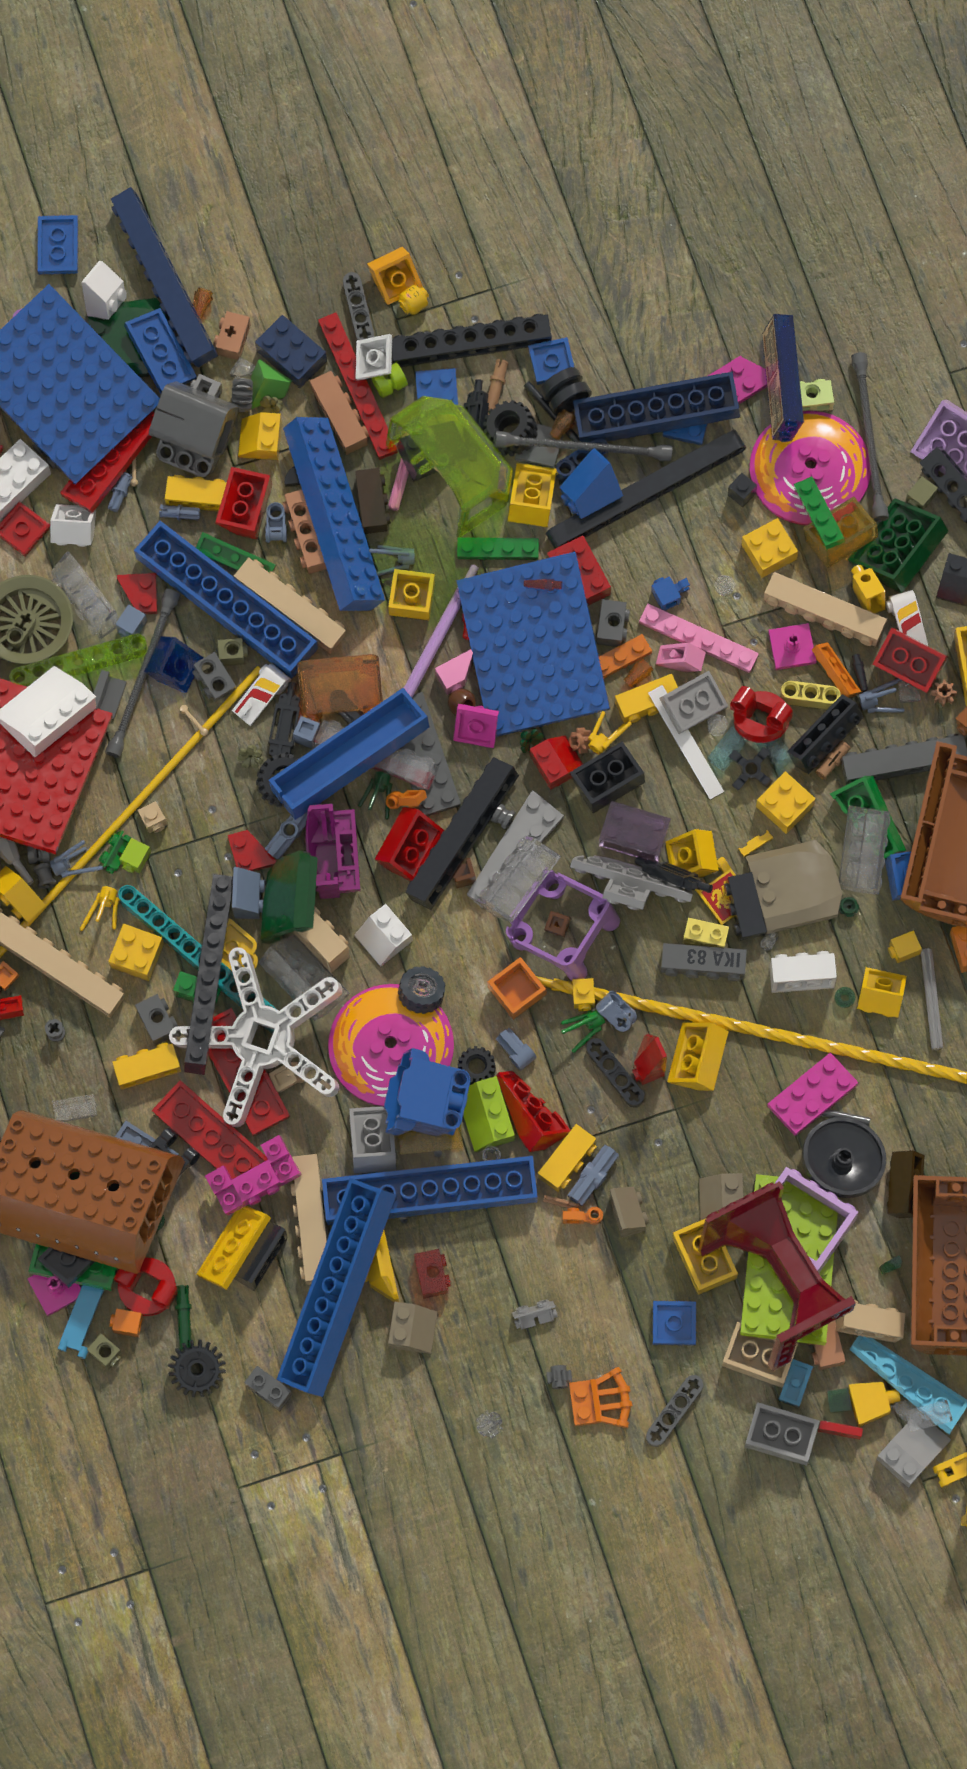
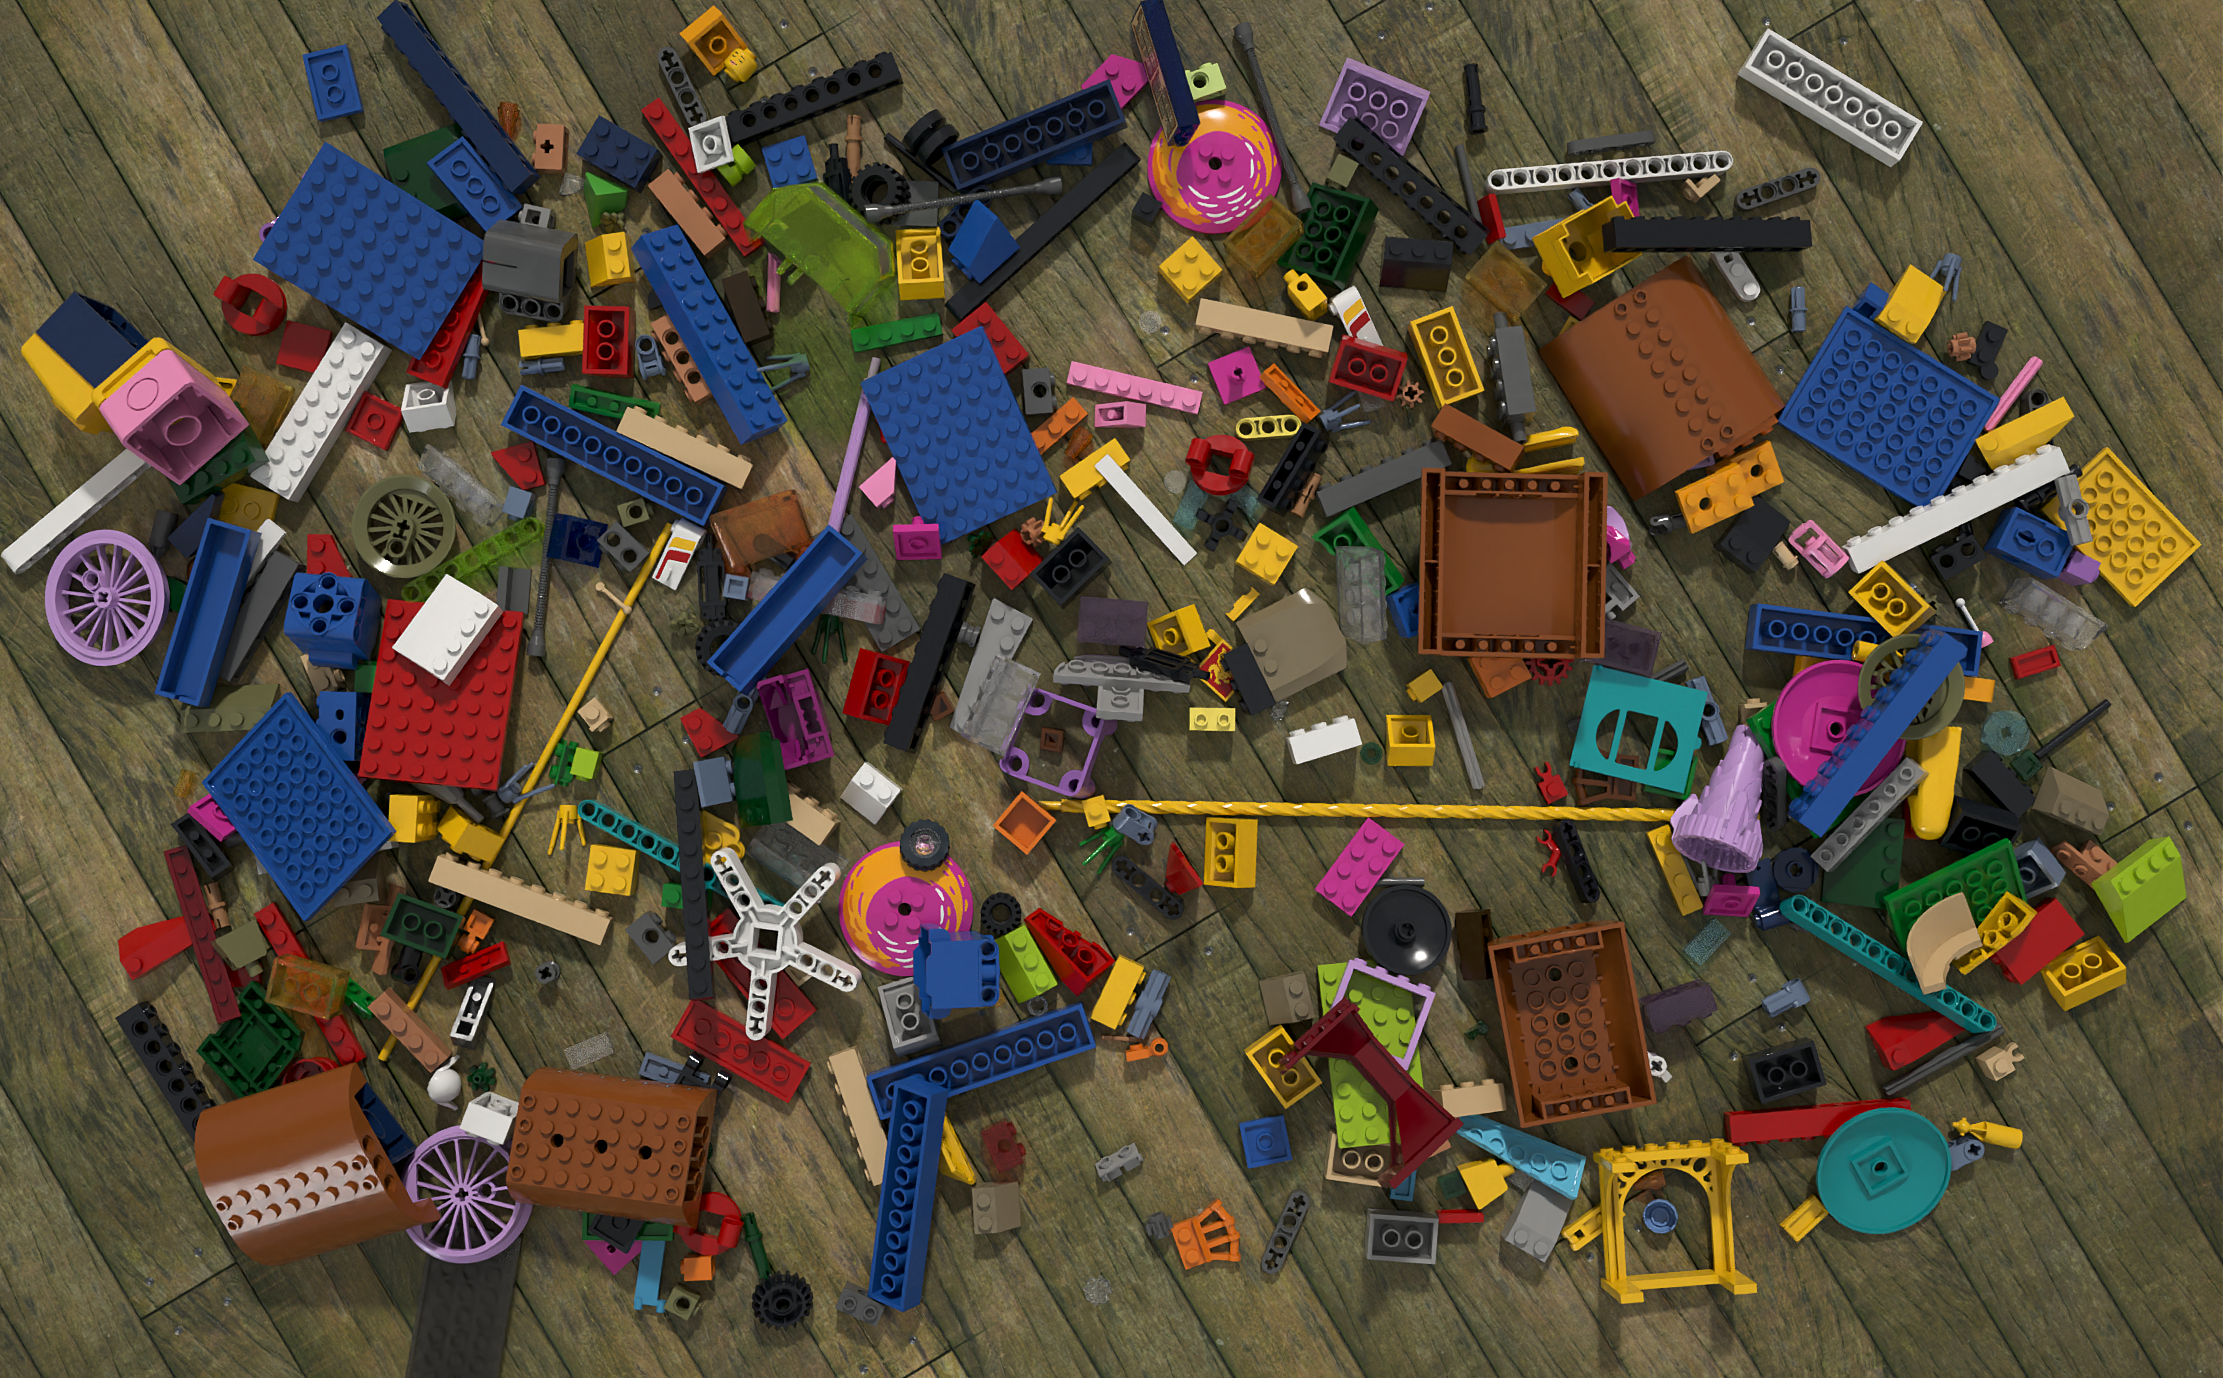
camera: 20 degrees left, 15 degrees up
white slope [81,261,127,319] -> none
yellow brick [112,1043,181,1090] -> none
yellow tile [196,1206,271,1290] -> none
dark pink bracket [205,1135,302,1215] -> none
dark grey gear [232,378,253,412] -> none
black slope [234,1222,288,1291] -> none
orange plate [386,790,427,809] -> none
yellow brick [388,569,435,620] -> none
reddish brown piece [447,689,476,716] -> none
sand blue piece [496,1028,537,1071] -> none
clear red animal [524,579,562,591] -> none
blue plate [528,337,574,385] -> none
clear orange cone [549,409,576,440] -> none
dark tan slope [609,1187,649,1238] -> none
blue brick [651,576,690,611] -> none
light grey tile [659,671,729,734] -> none
dark grey brick [661,943,747,981] -> none
green plate [794,477,845,550] -> none
dark green plate [839,897,859,917] -> none
black animal [852,654,868,692] -> none
clear plate [905,1400,953,1432] -> none

